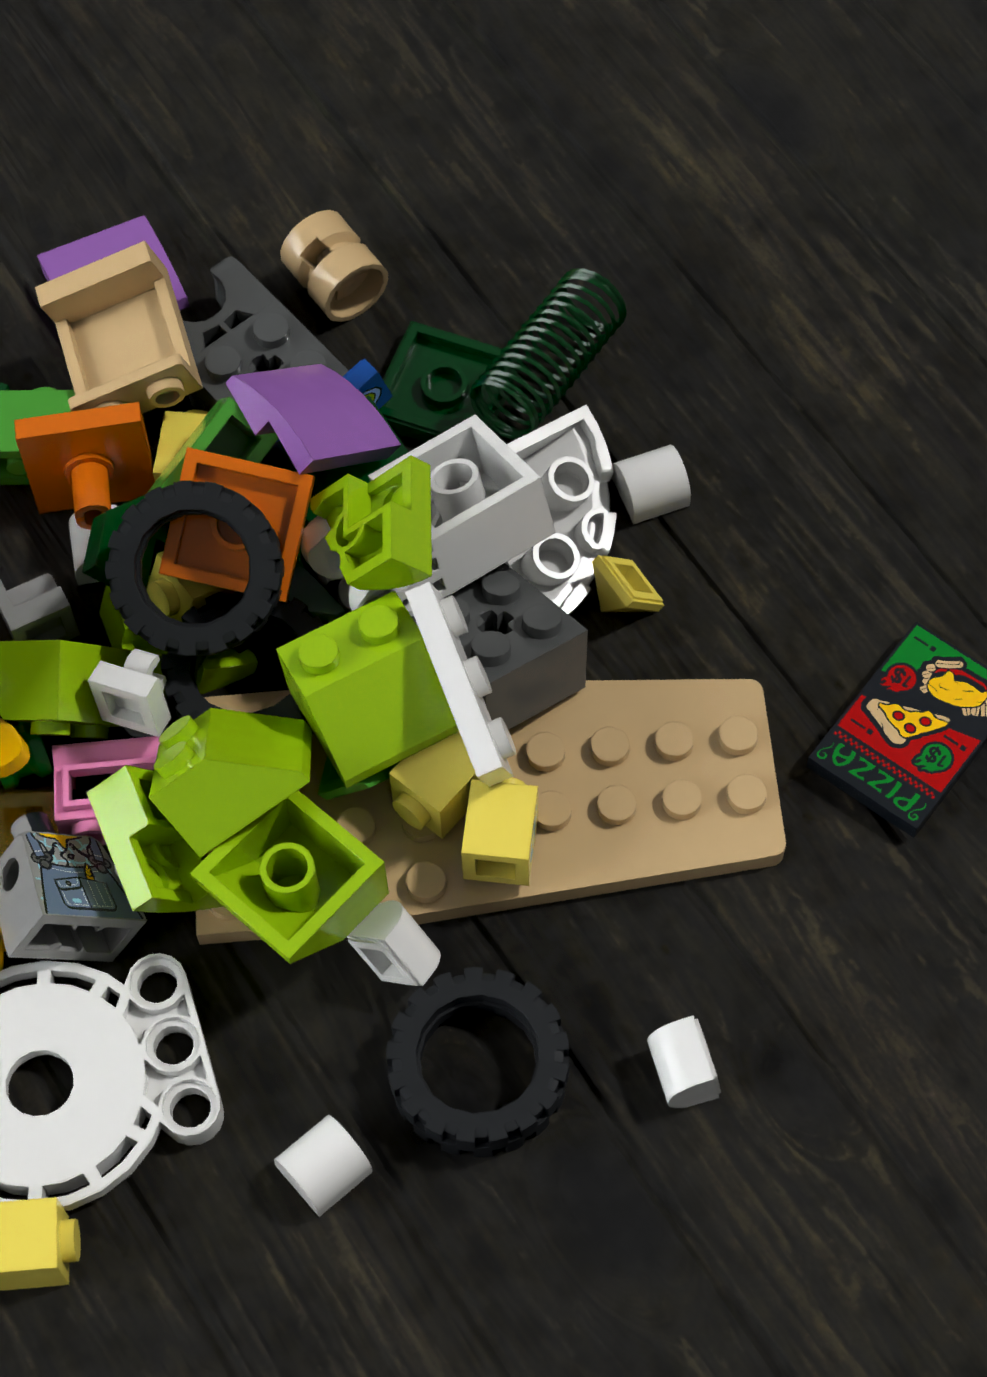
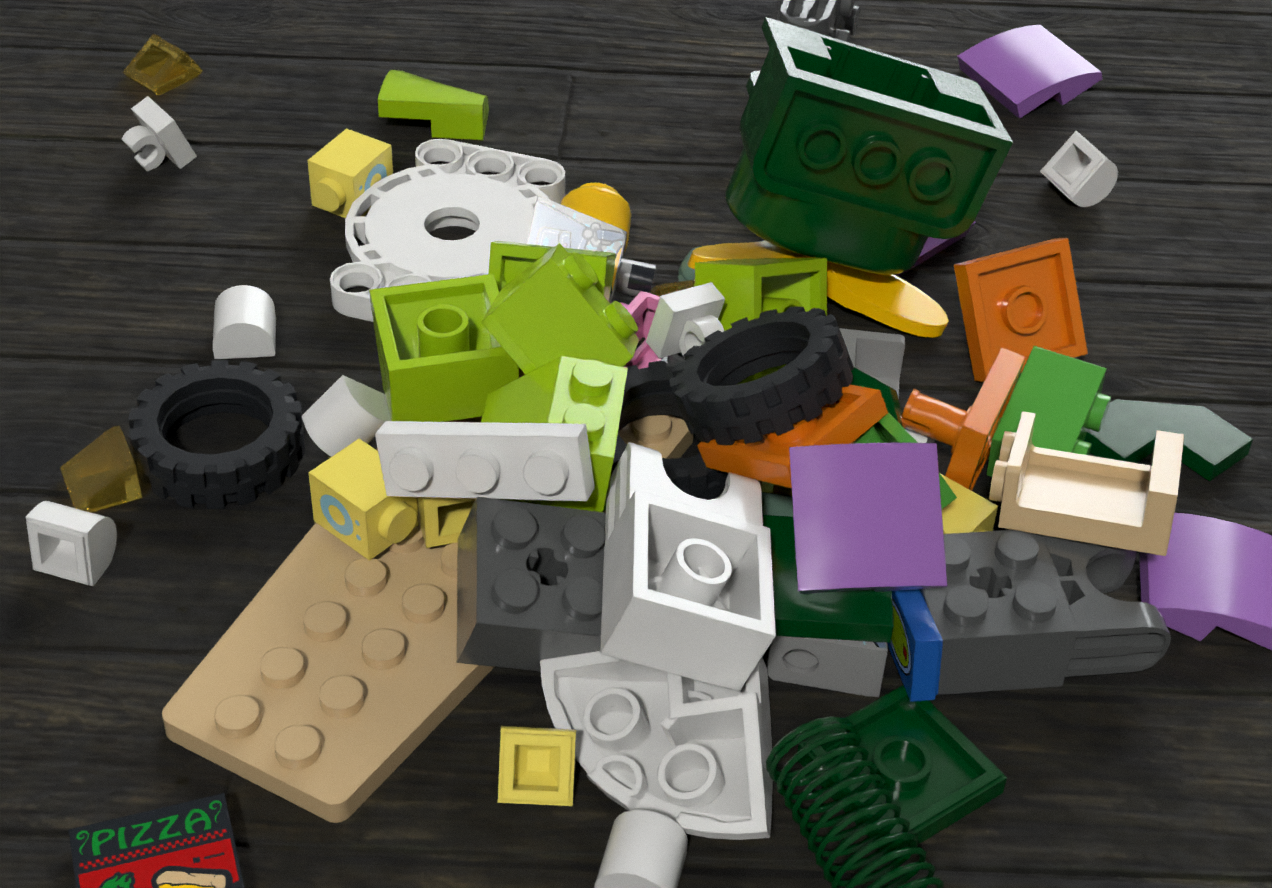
camera: 120 degrees right, 20 degrees down
tan wheel [280,210,388,322] -> none
lime slope [310,455,432,590] -> none
none -> clear yellow slope [60,425,142,512]

